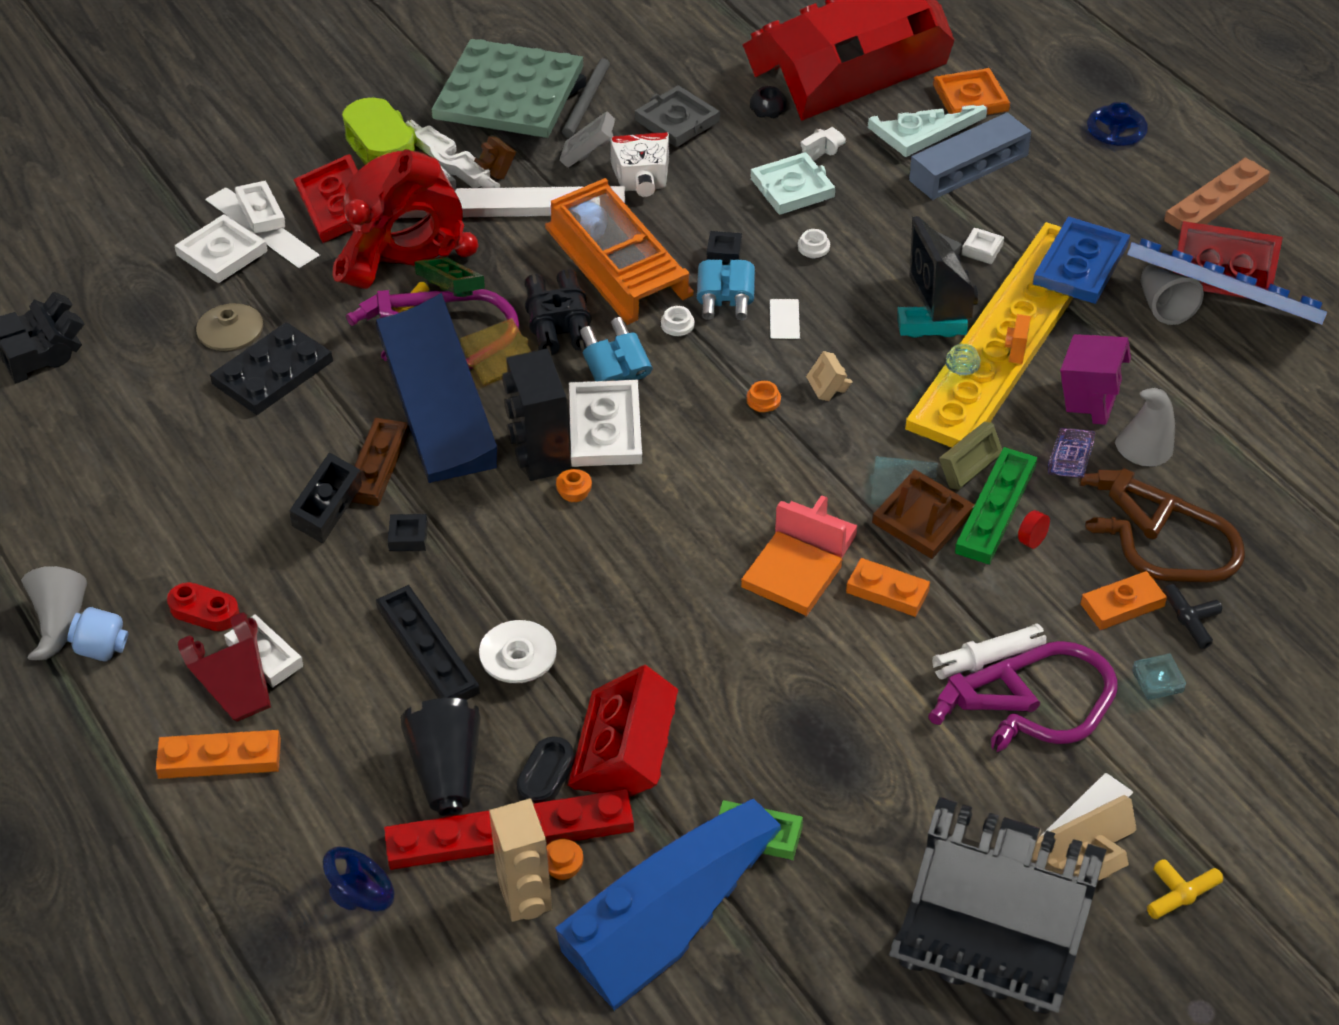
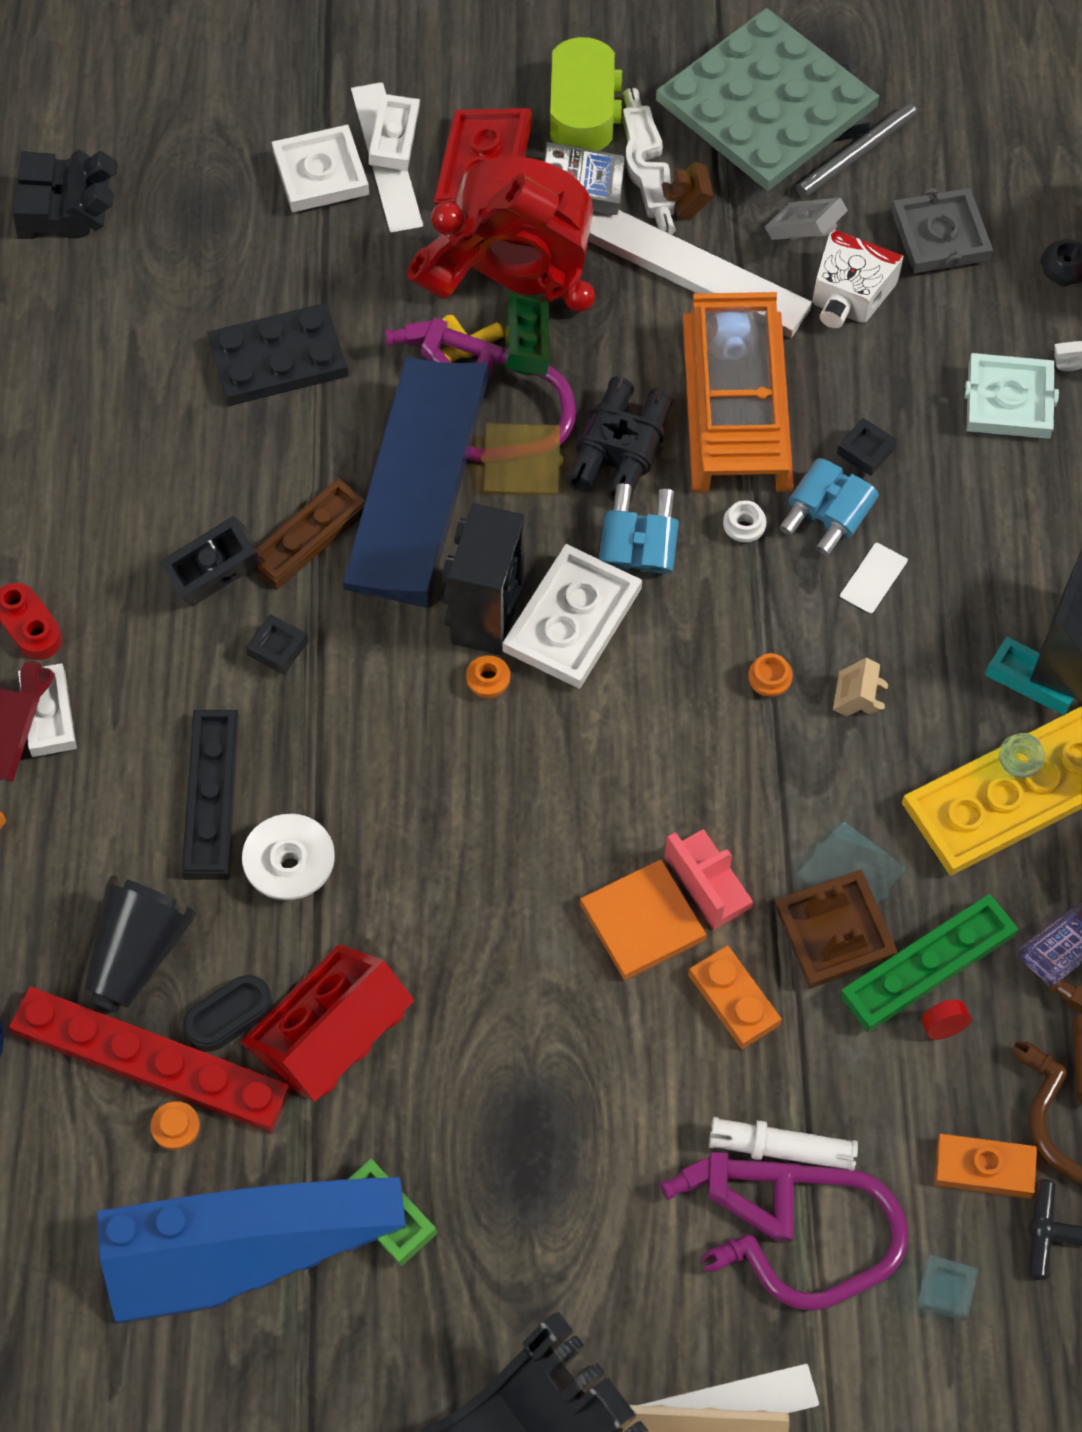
camera: 30 degrees right, 15 degrees up
dark tan dish [196,303,263,351] -> none
tan brick [489,798,552,922] -> none
white plate [798,229,830,258] -> none
olive tile [939,422,1002,490] -> none

